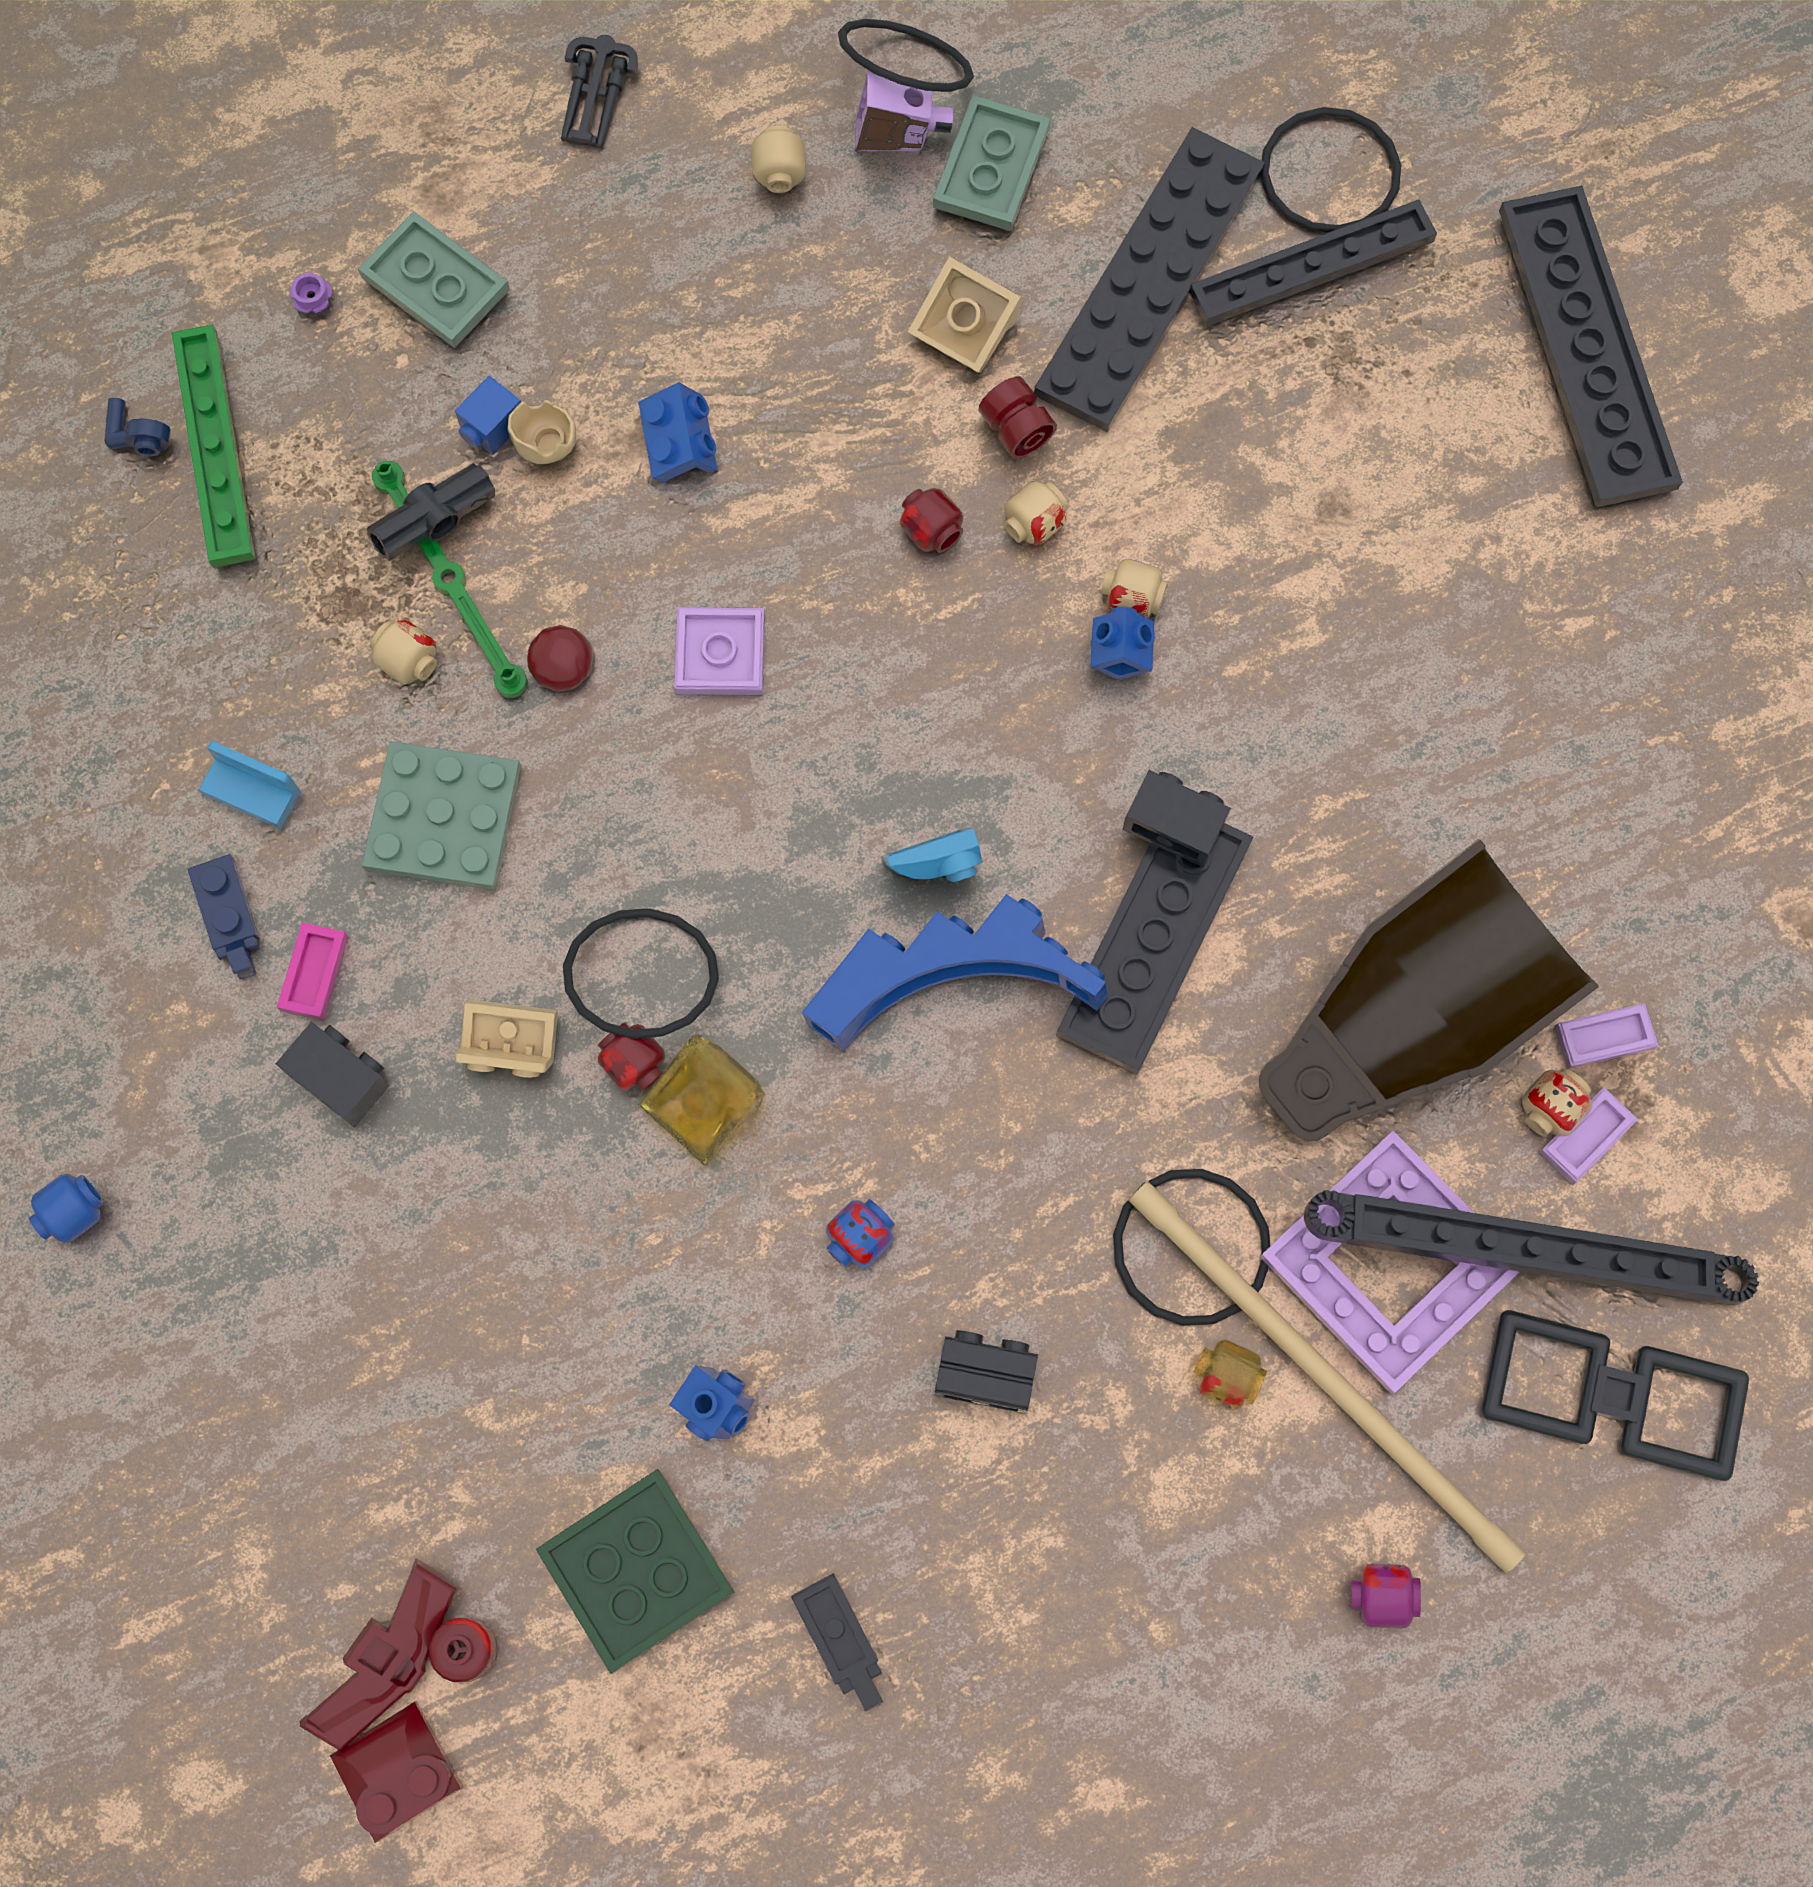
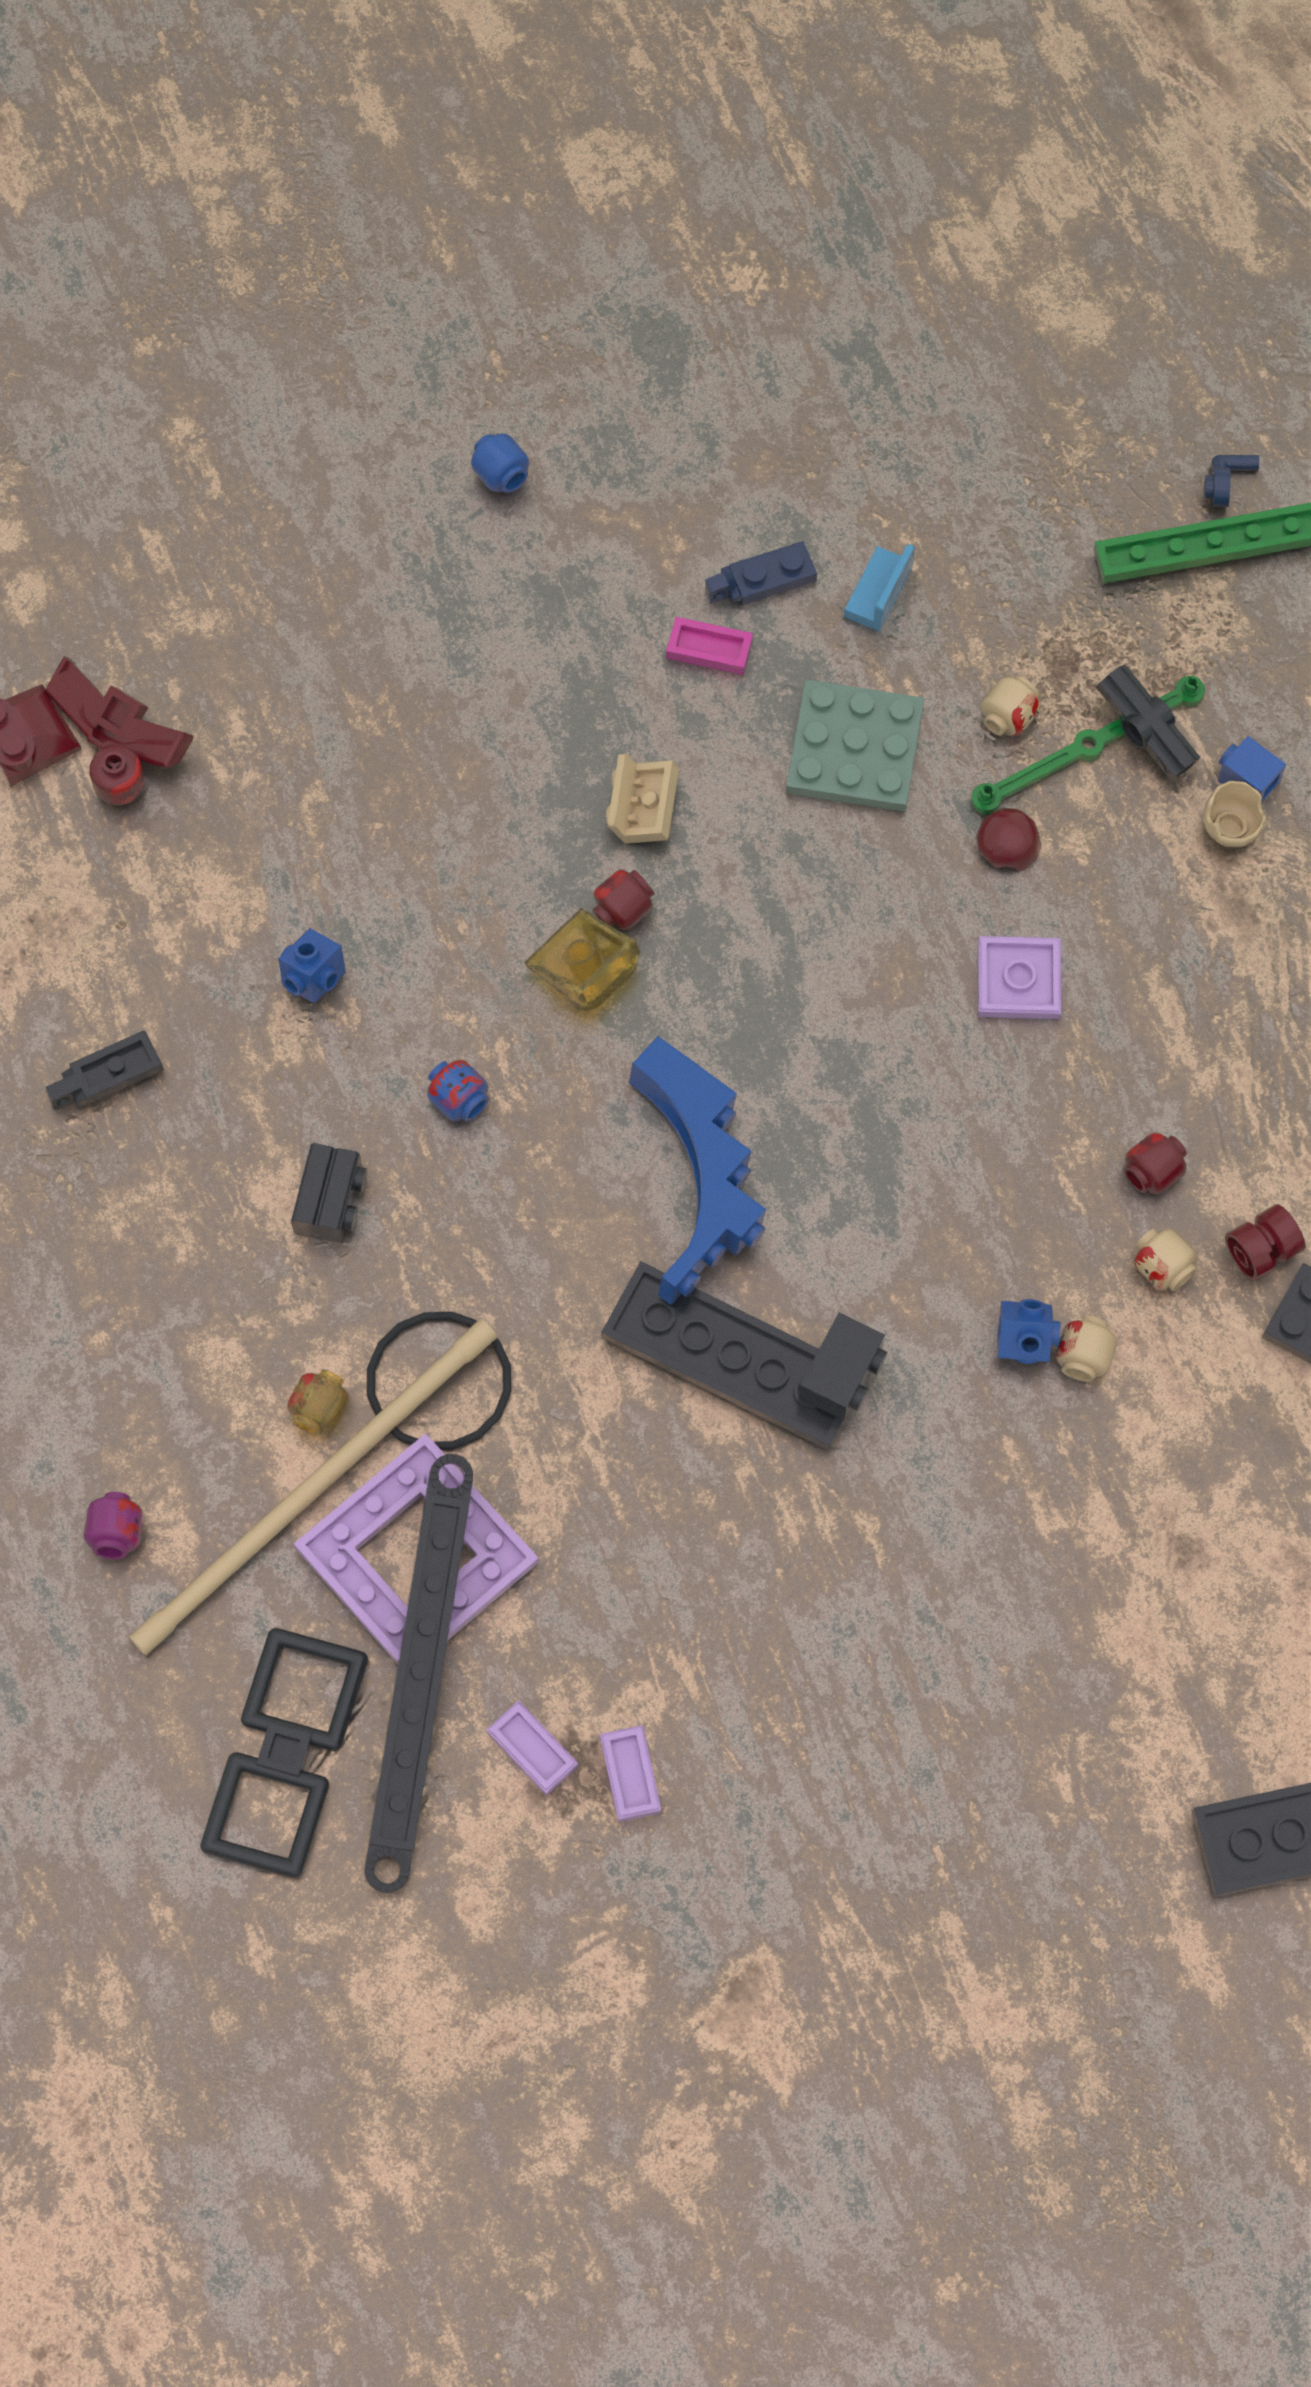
camera: 90 degrees right, 5 degrees down
black brick [275,1021,390,1128] -> none
dark green plate [536,1469,735,1674] -> none
black piece [563,908,719,1039] -> none
blue bracket [638,382,717,483] -> none
dark azure slope [881,828,983,883] -> none
dark brown windscreen [1259,839,1599,1141] -> none
tan head [1522,1068,1592,1137] -> none

